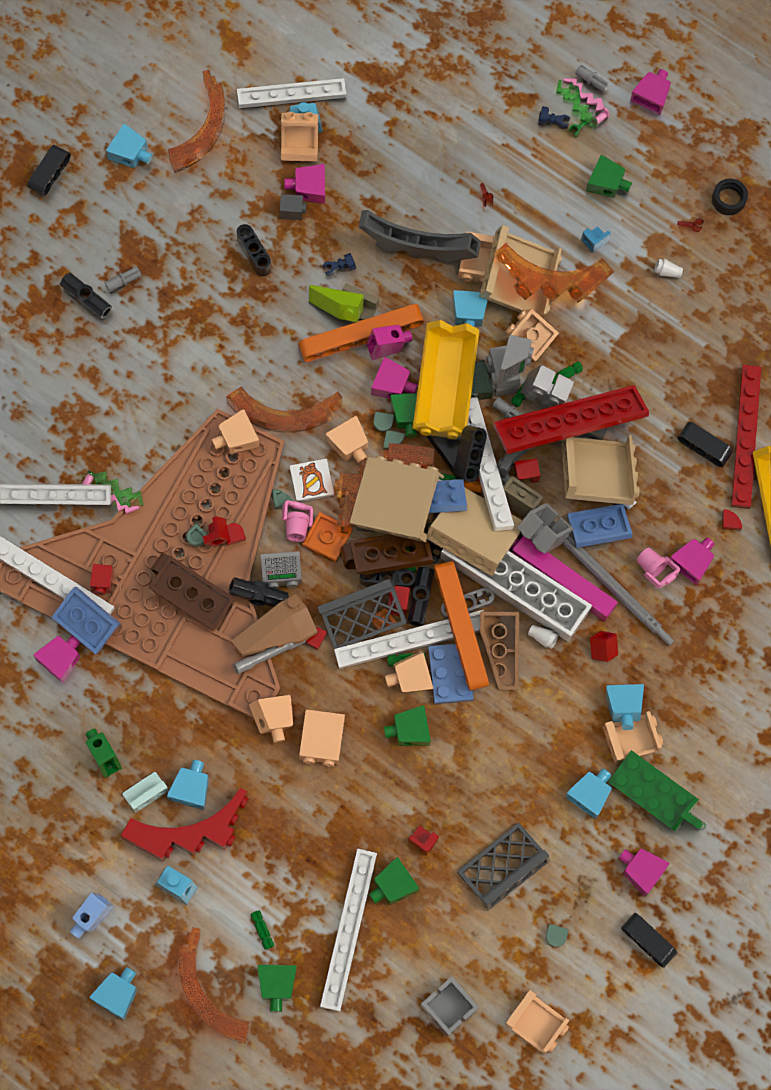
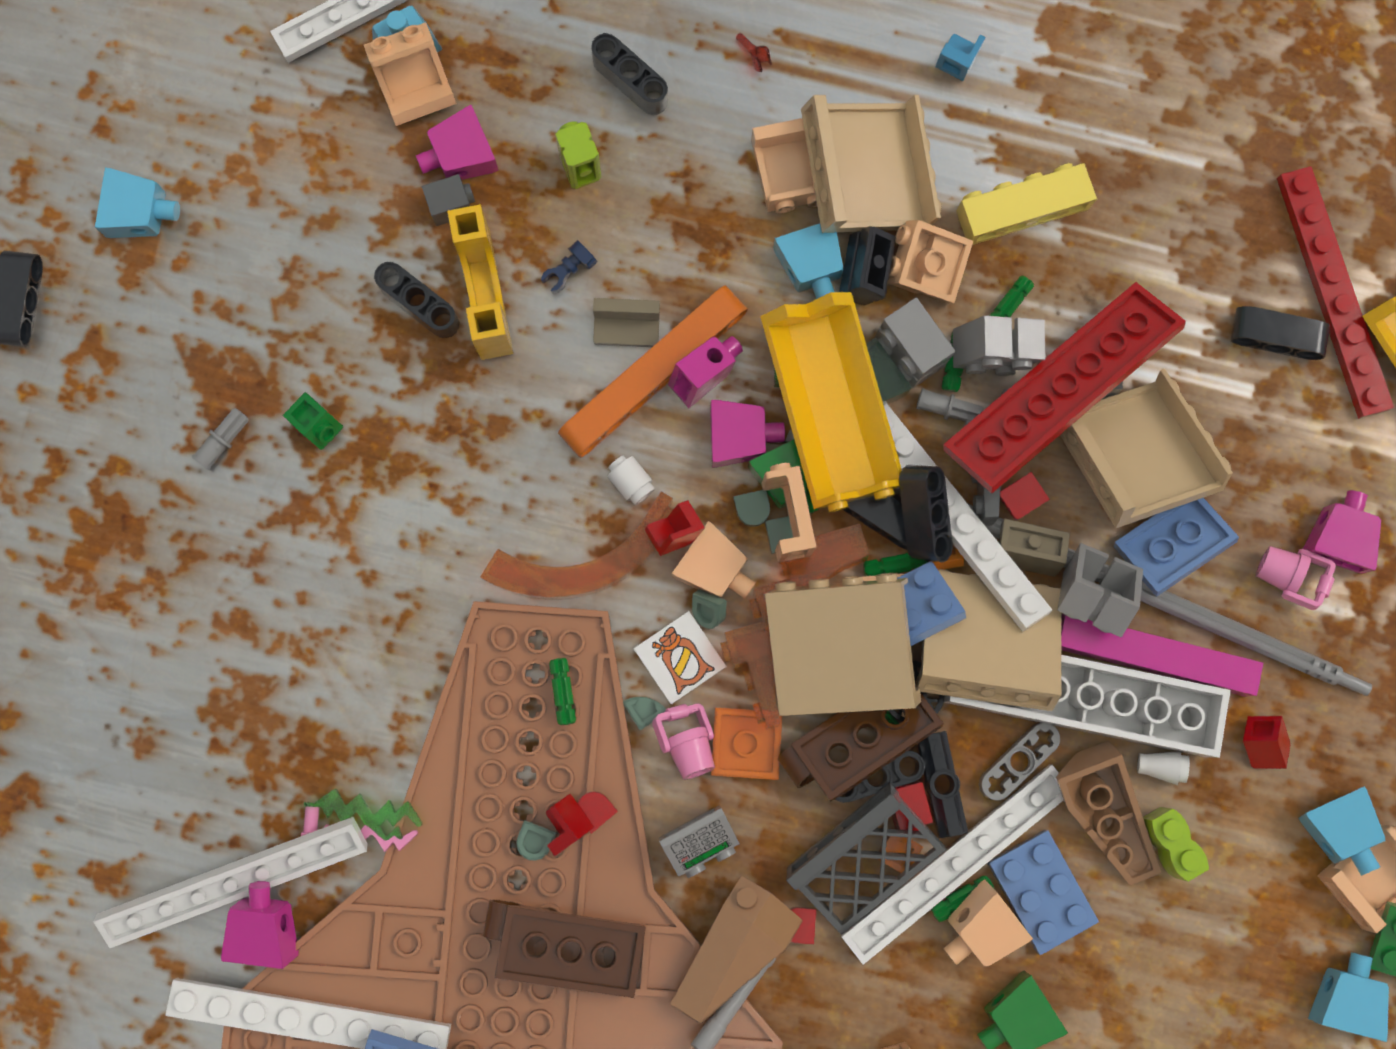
camera: 25 degrees left, 10 degrees up
black piece [60,272,112,319] -> none
red brick [90,564,114,595] -> none
clear orange arch [168,70,225,173] -> none
light nougat torso [211,409,260,454] -> none
black piece [229,577,289,607] -> none
lime slope [309,285,364,322] -> none
dark grey arch [359,210,481,263] -> none
orange beam [434,561,489,691] -> none
clear orange arch [494,243,614,303] -> none
light grey slope [498,335,534,384] -> none
white cone [654,258,683,278] -> none
red tile [722,509,742,530] -> none
none -> dark pink torso [221,881,299,969]
none -> green bracket [282,392,343,450]
none -> yellow arch [447,204,514,360]
none -> green axle [549,658,576,725]
none -> lime brick [555,121,602,189]
none -> black beam [591,33,668,115]
none -> white brick [607,455,655,506]
none -> red panel [645,500,705,556]
none -> sand green tile [692,589,727,629]
none -> light nougat panel [762,463,816,563]
none -> black brick [839,226,896,306]
none -> light yellow brick [956,163,1097,245]
none -> lime brick [1143,807,1209,882]

